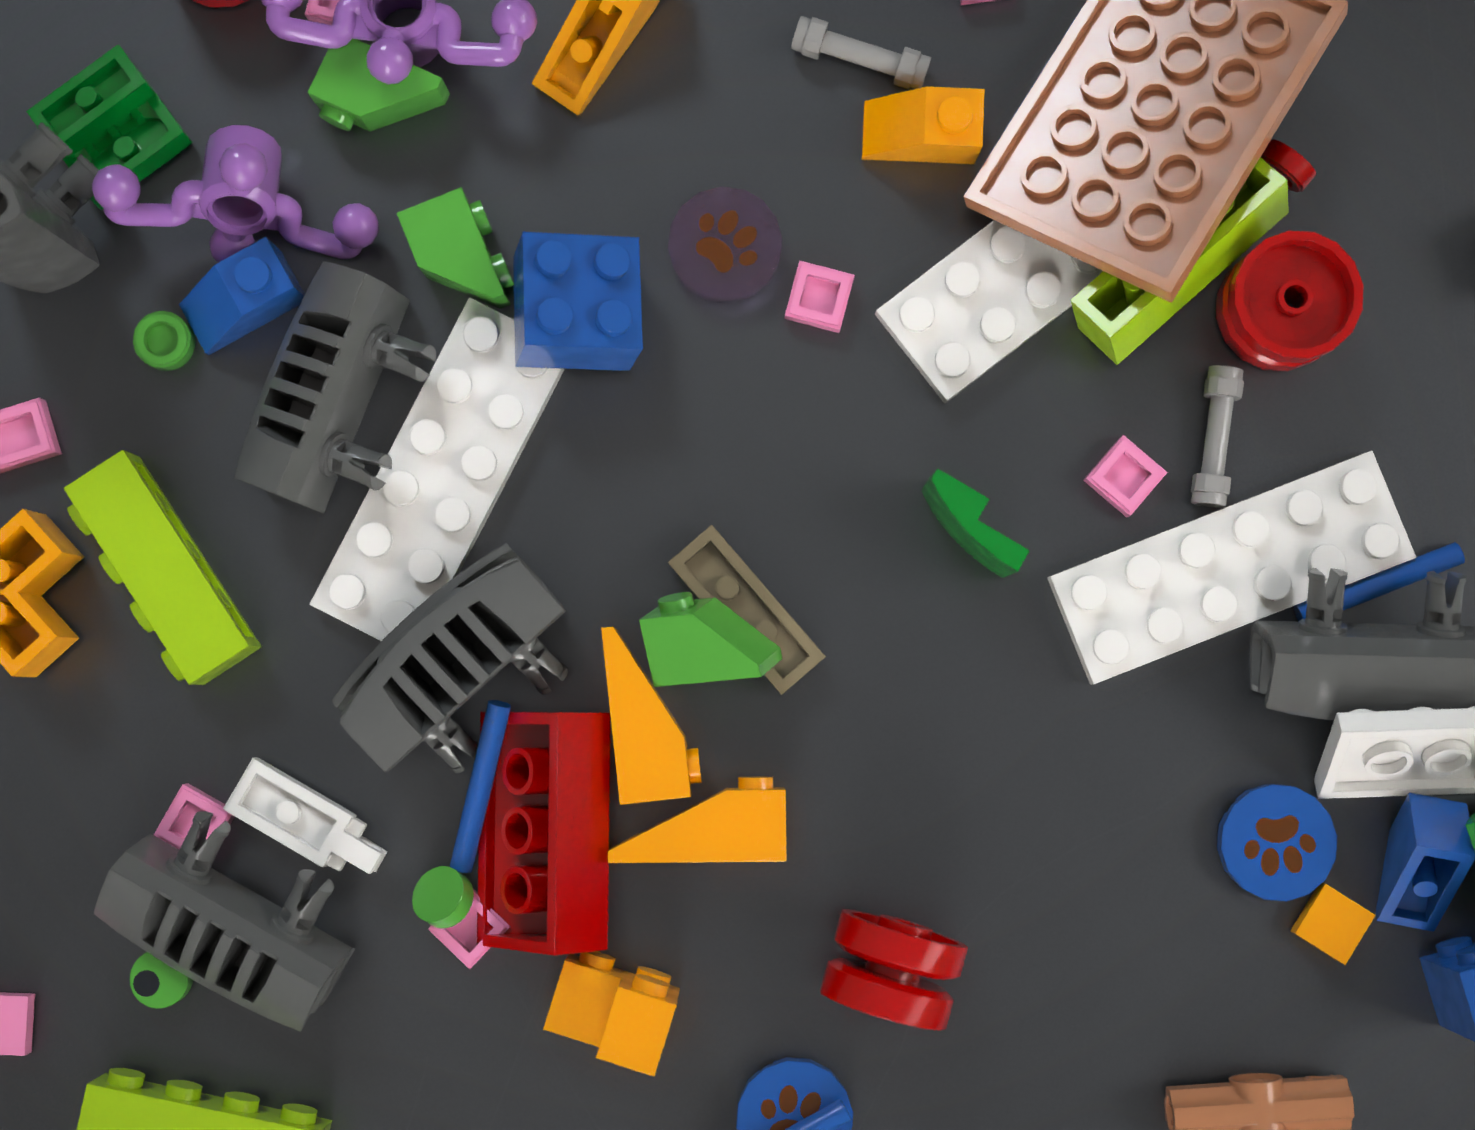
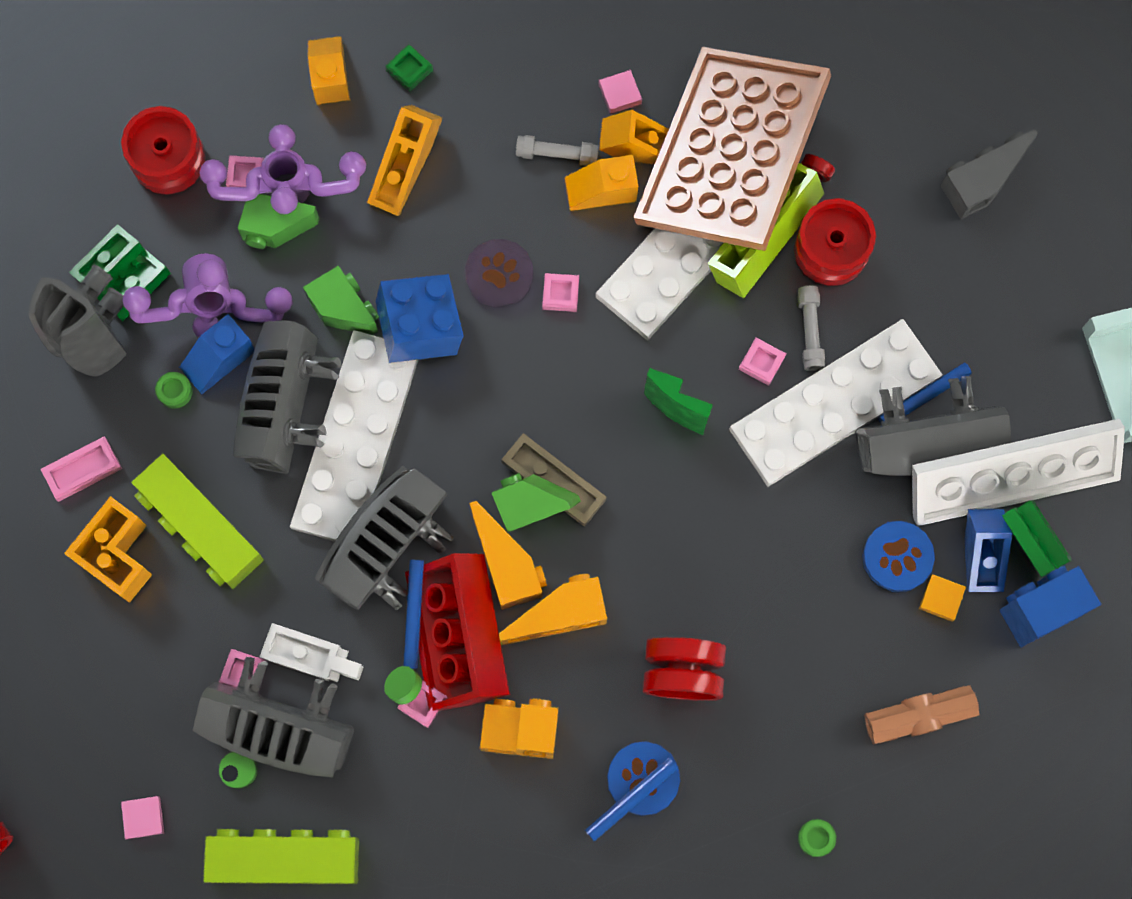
camera: 15 degrees left, 10 degrees down
none -> light orange slope [599,110,669,164]

